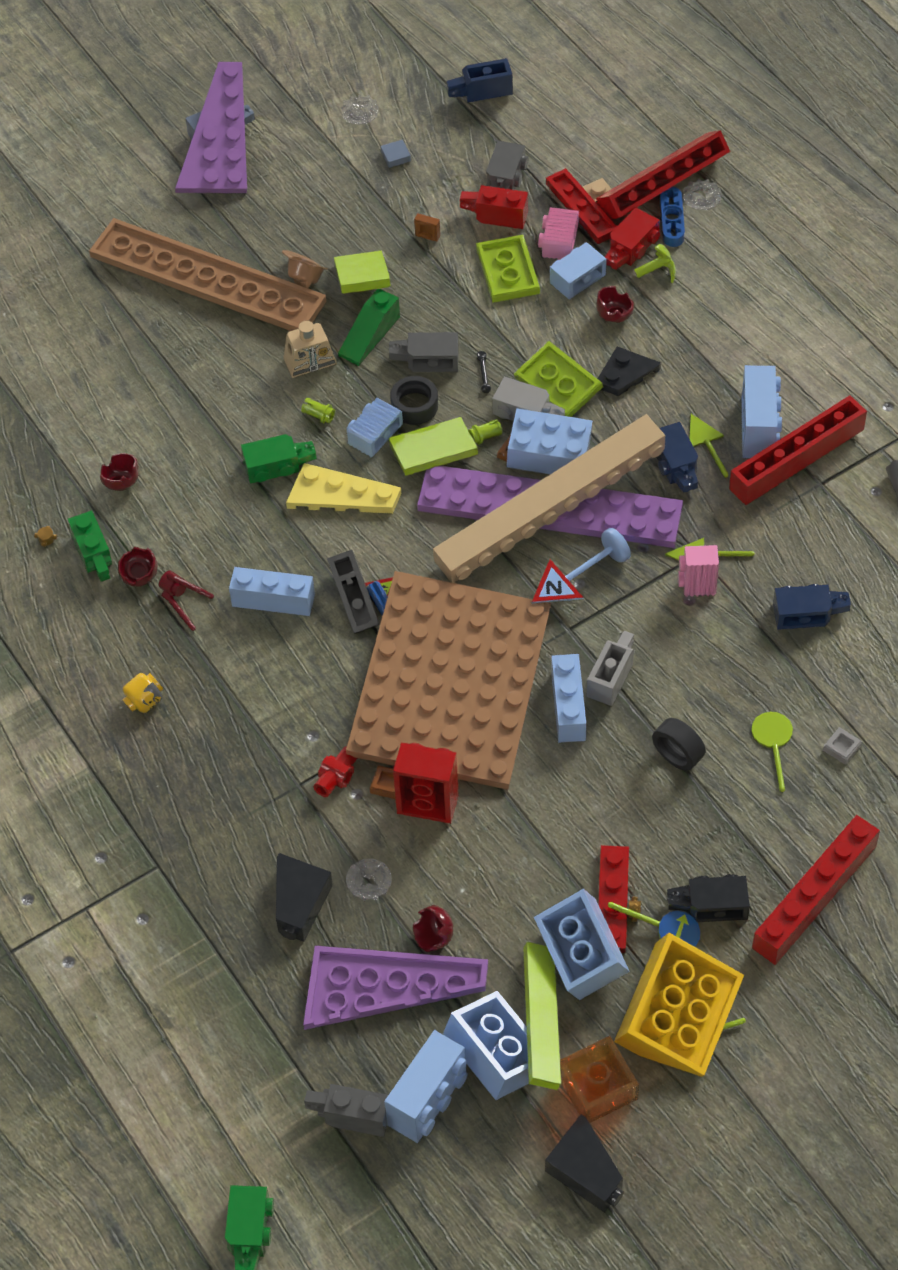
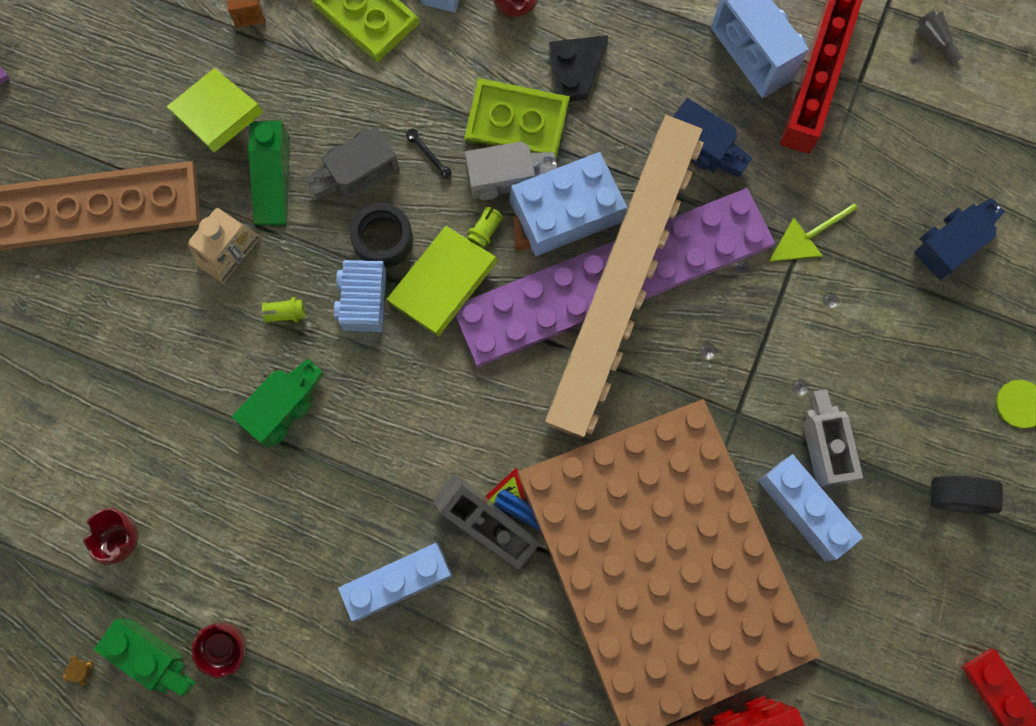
camera: 35 degrees left, 20 degrees up
dark red plant [159,570,214,631] -> none
medium nougat piece [282,250,328,288] -> none
light yellow wing [286,463,401,514] -> none
light blue piece [531,528,631,603] -> none
bright pink brick [678,545,719,597] -> none
lime piece [690,414,729,478] -> none

